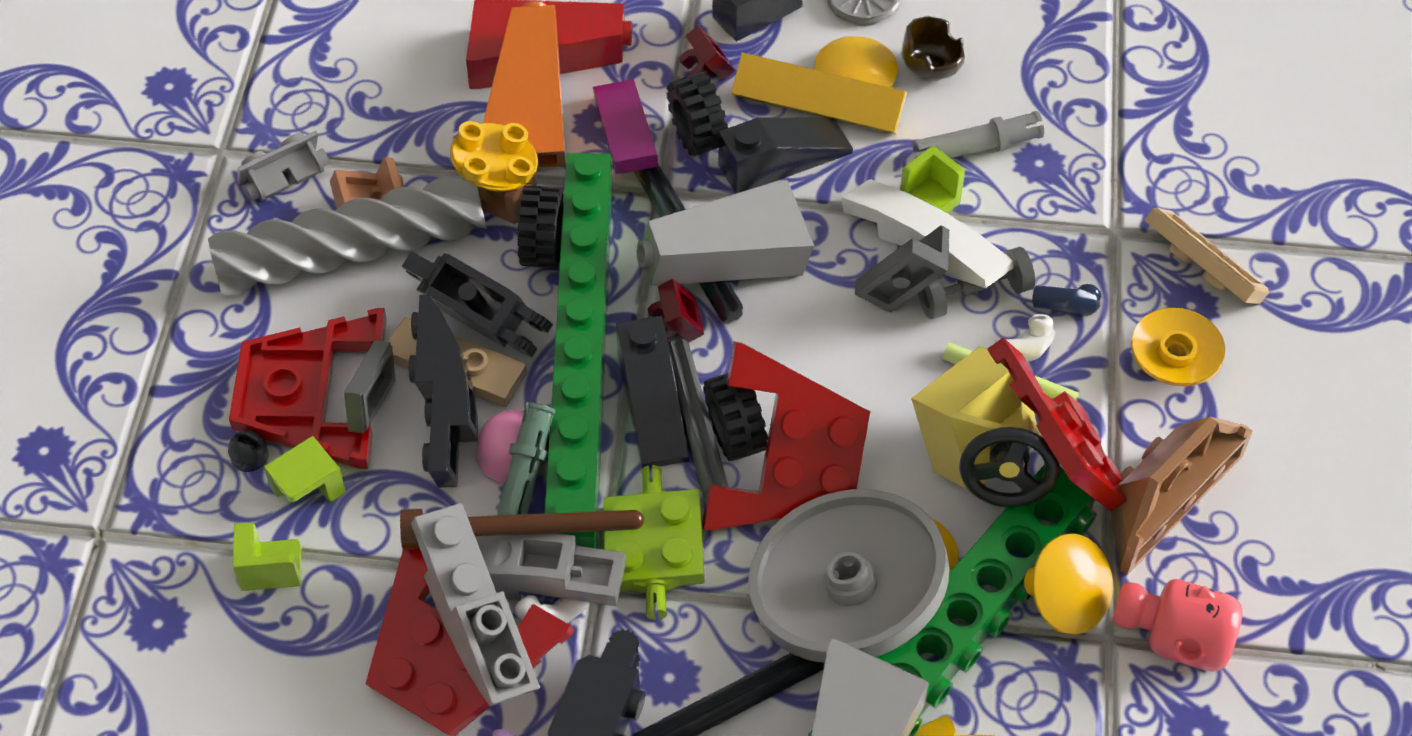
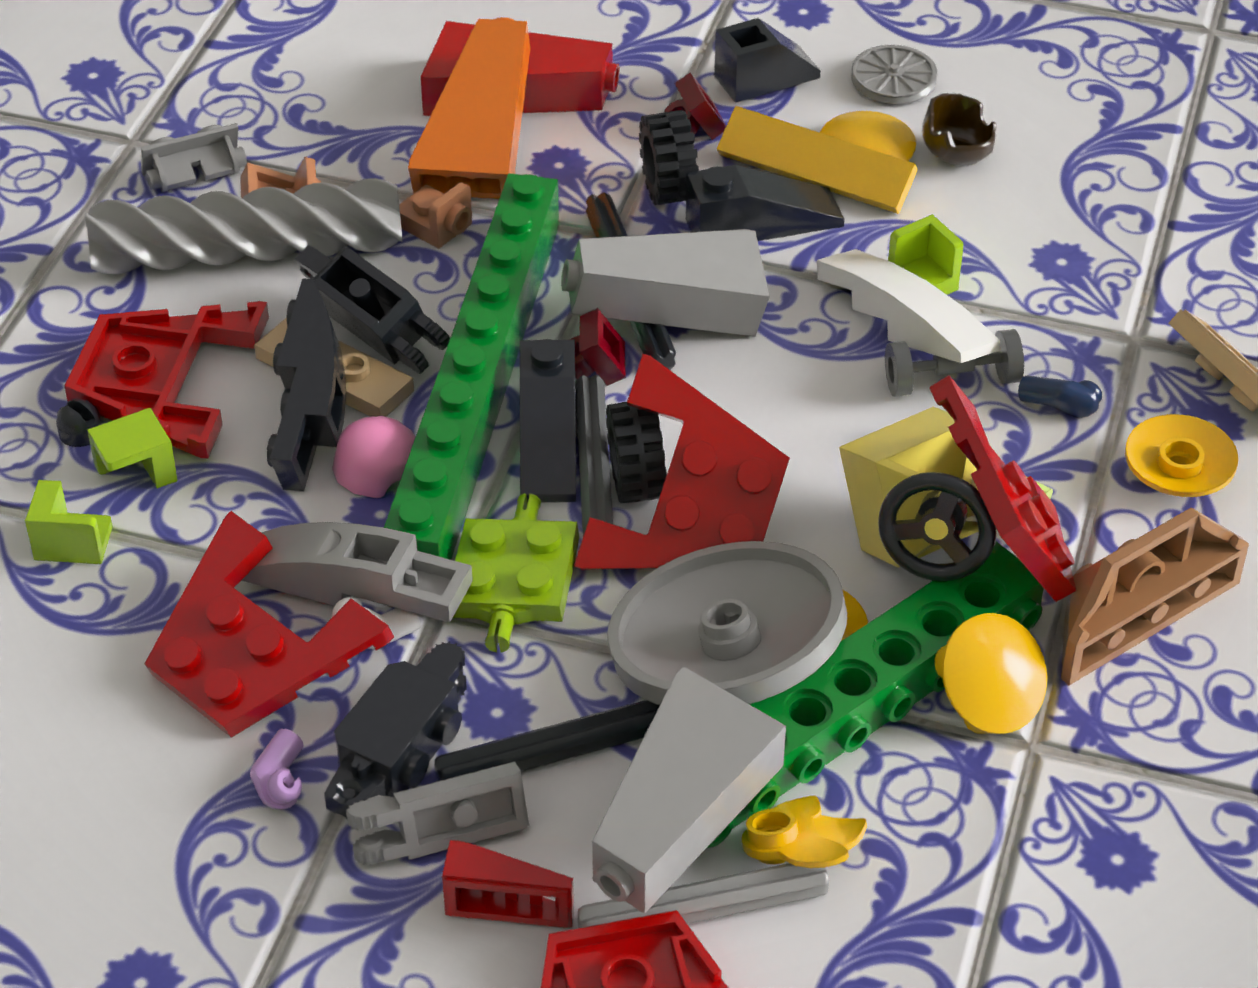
camera: 10 degrees right, 10 degrees down
dark grey tile [344,340,396,433] -> none
reddish brown piece [400,508,644,550] -> none
light grey slope [411,503,540,707] -> none
yellow dish [450,121,538,191] -> none
sand green pin [497,402,556,515] -> none
black tyre [517,185,564,268] -> none
magenta tile [593,79,659,174] -> none
dark grey panel [855,225,950,312] -> none
light grey pin [913,111,1044,158] -> none
white arm [995,314,1055,361] -> none
coral piece [1112,579,1243,672] -> none

